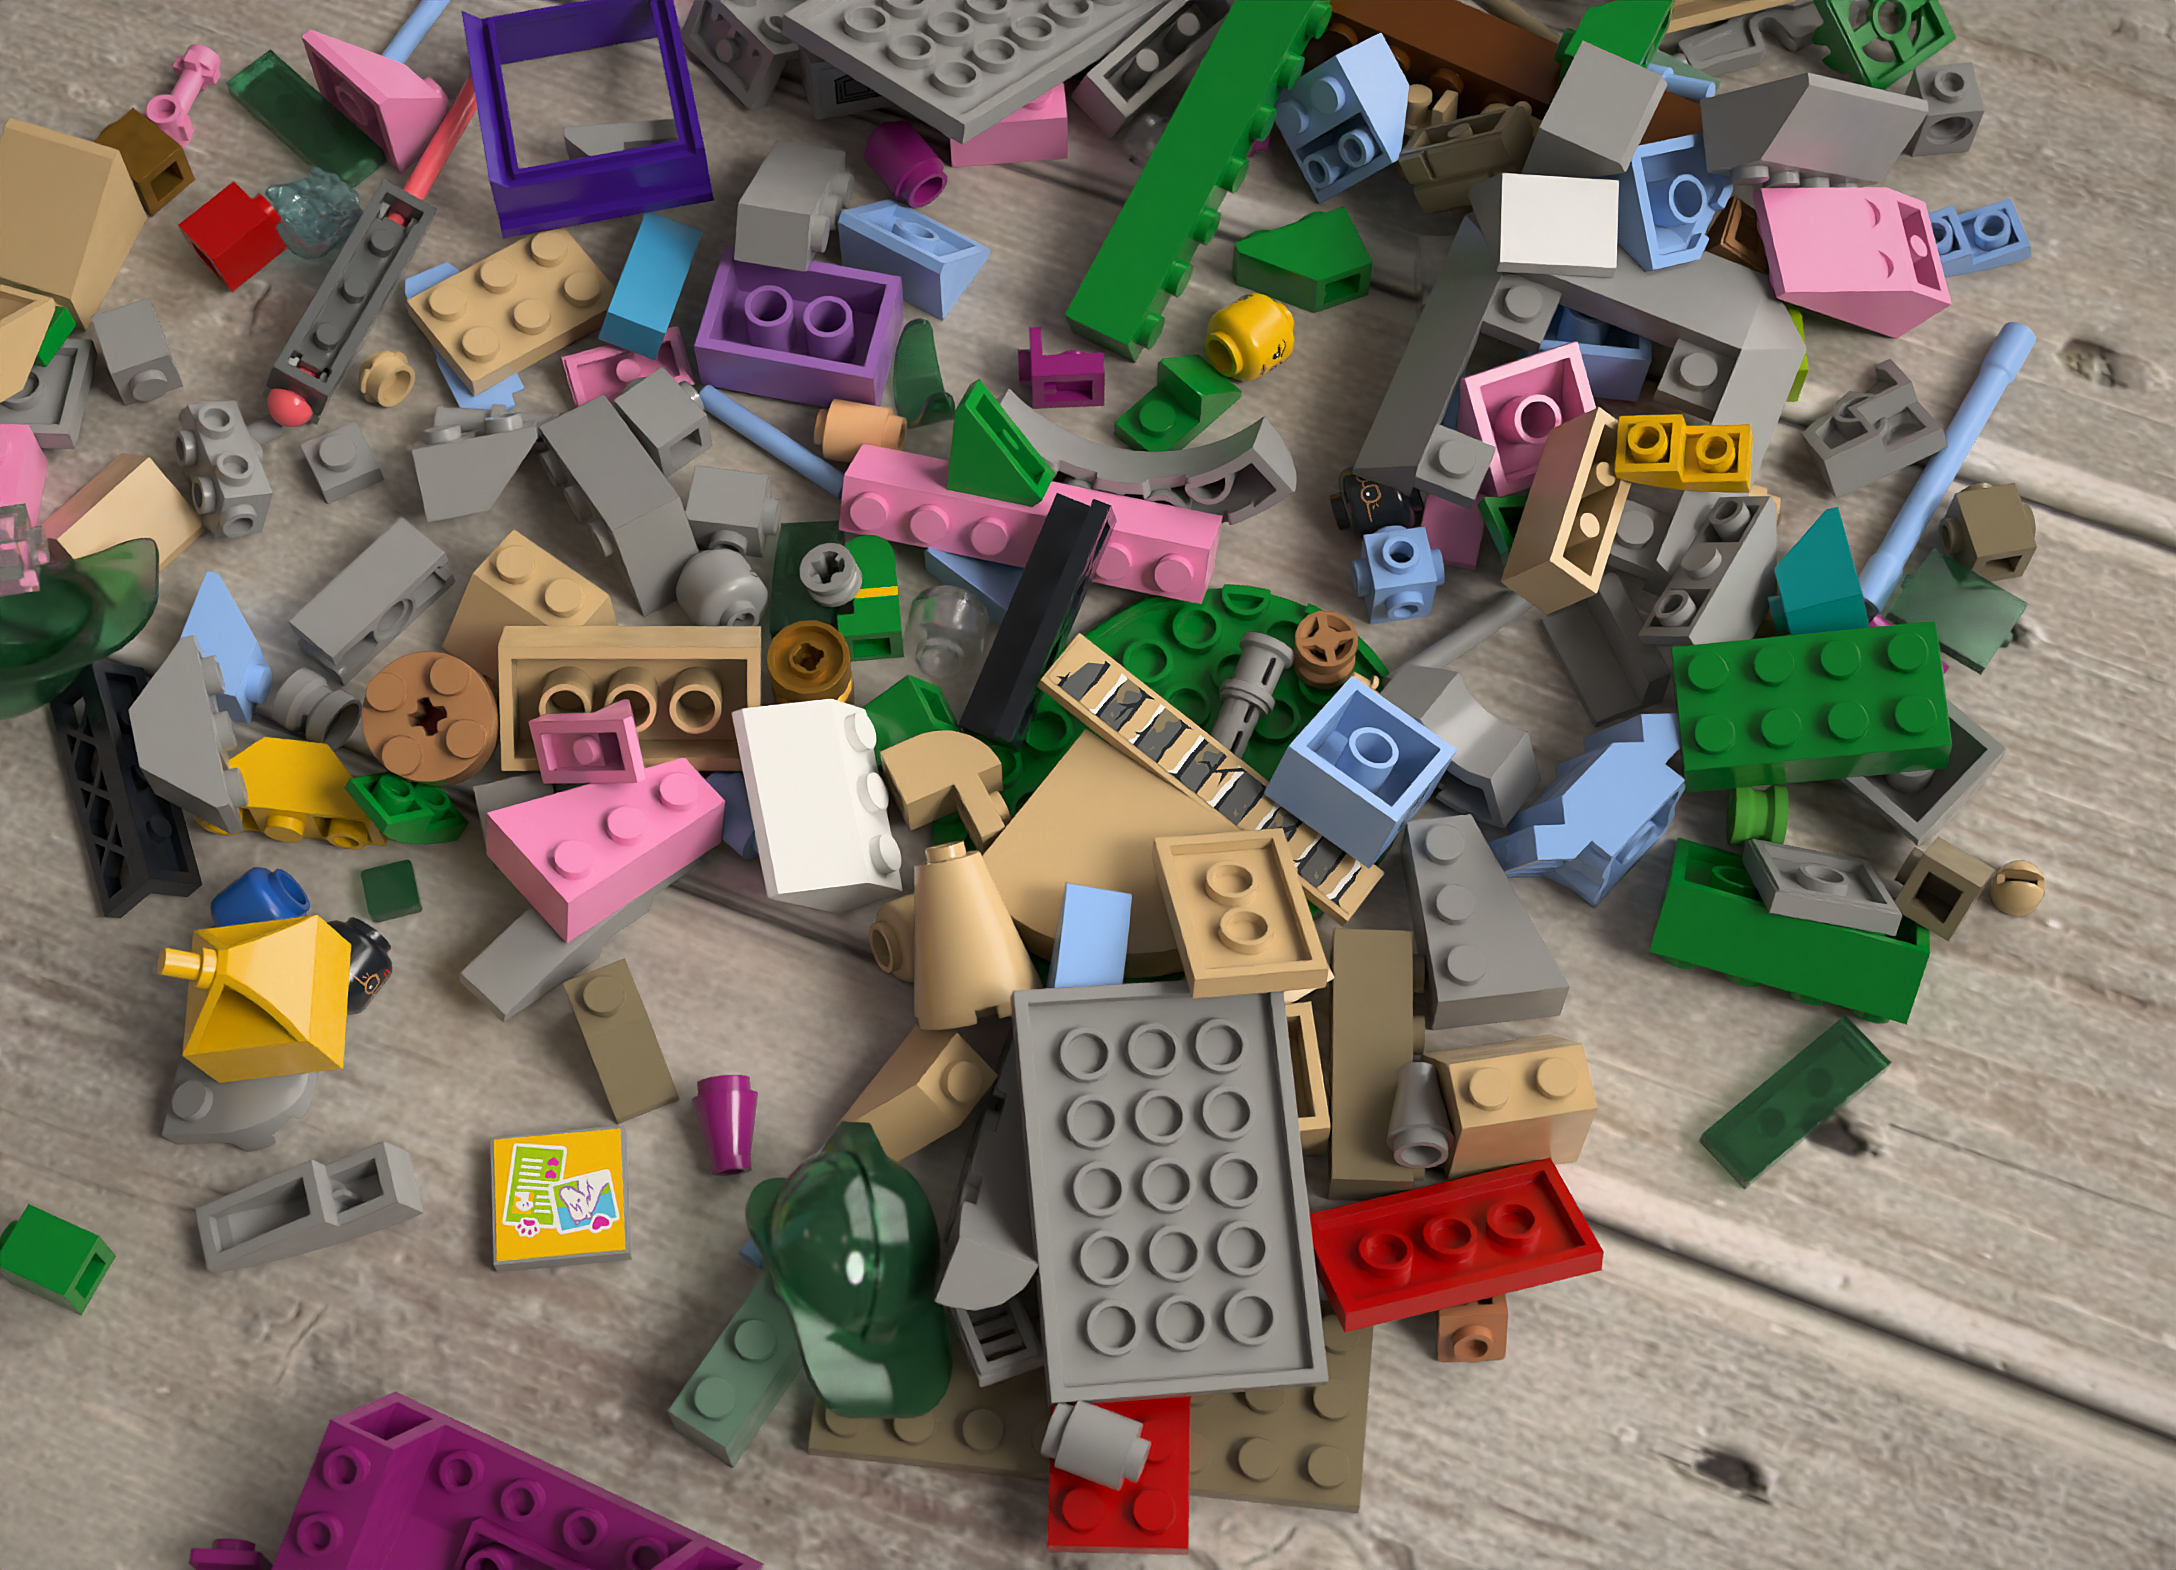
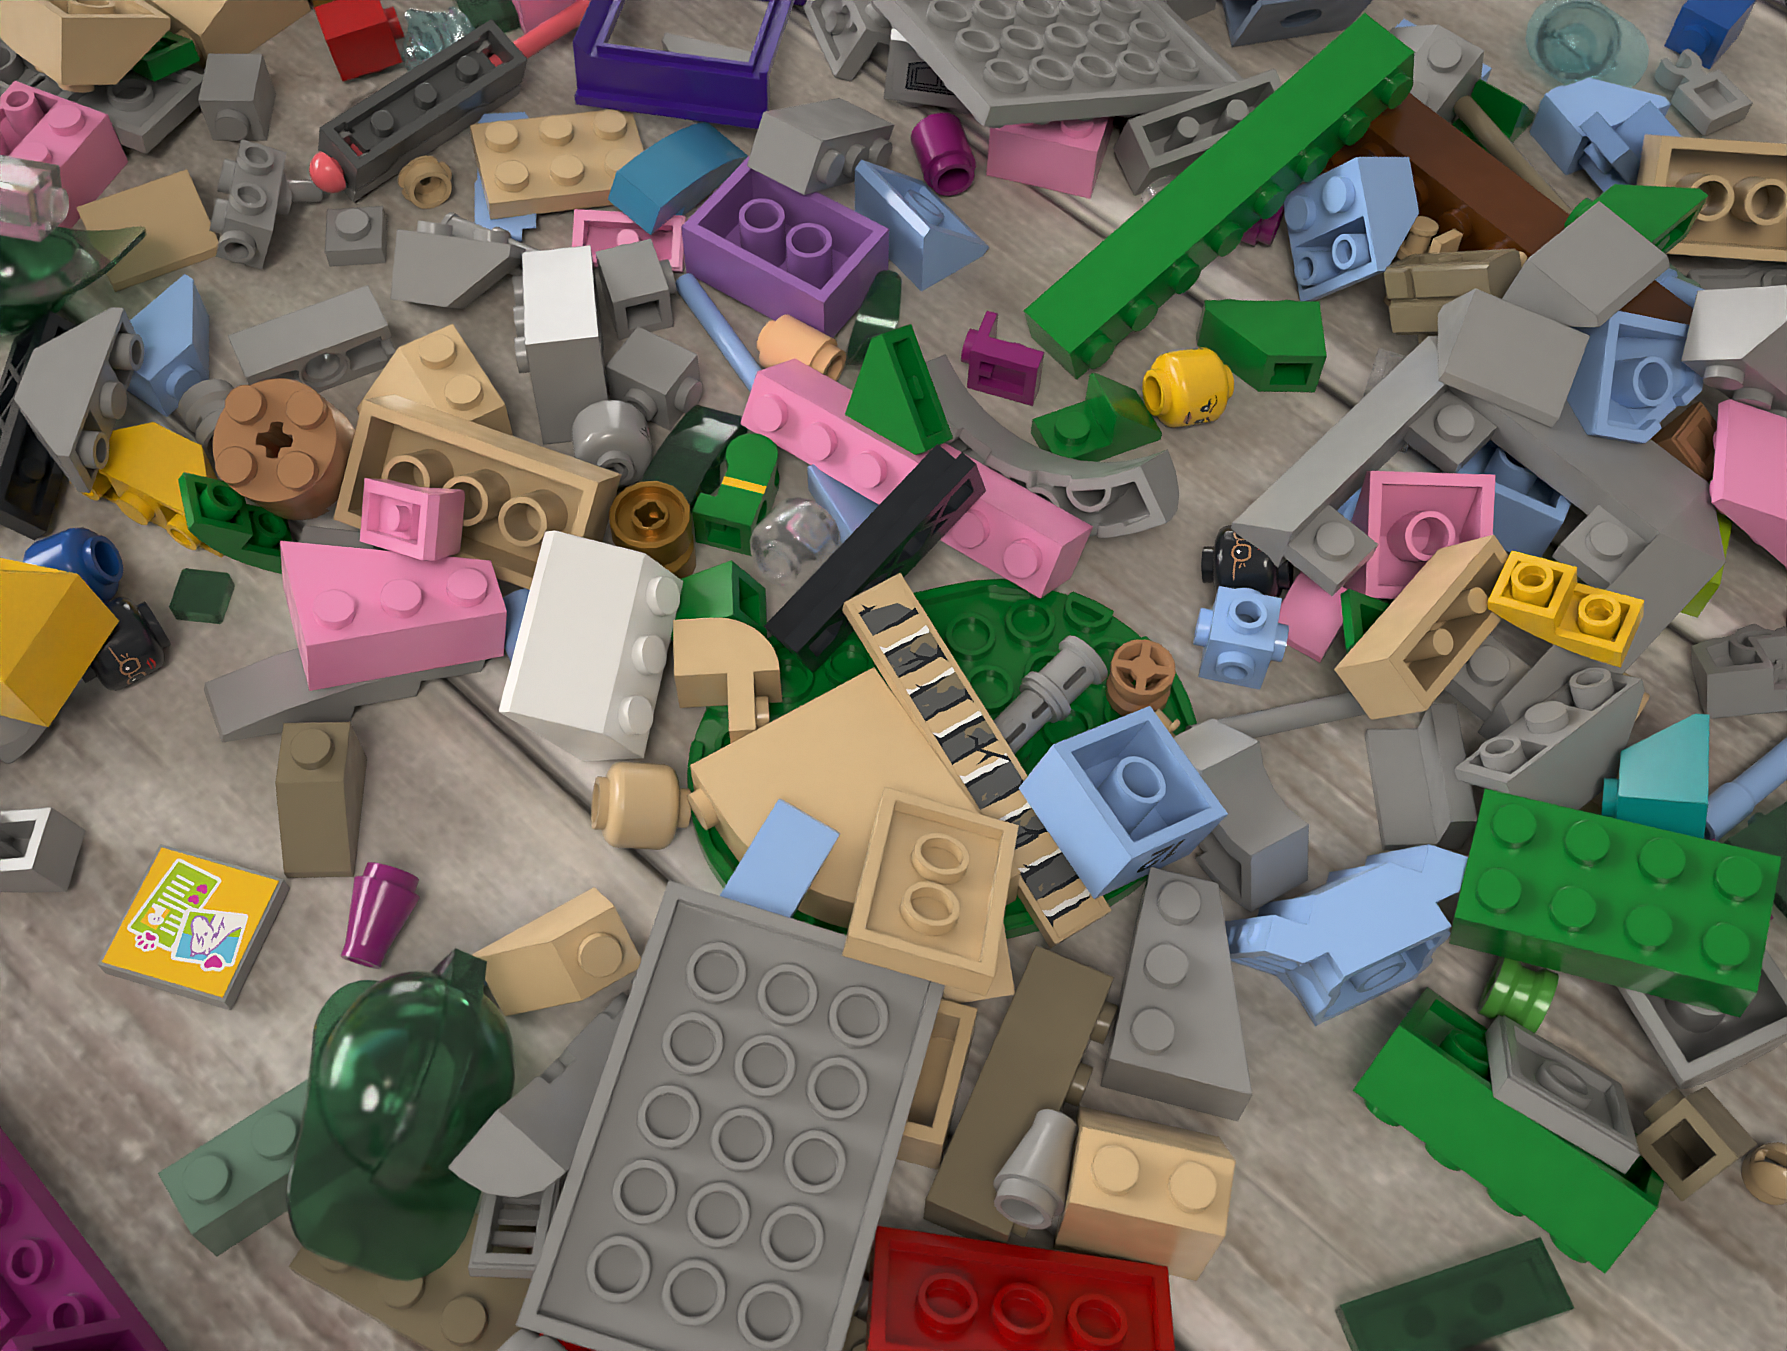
camera: 20 degrees right, 5 degrees down
light grey bush [799,543,862,607] -> none
tan cone [914,841,1044,1031] -> none

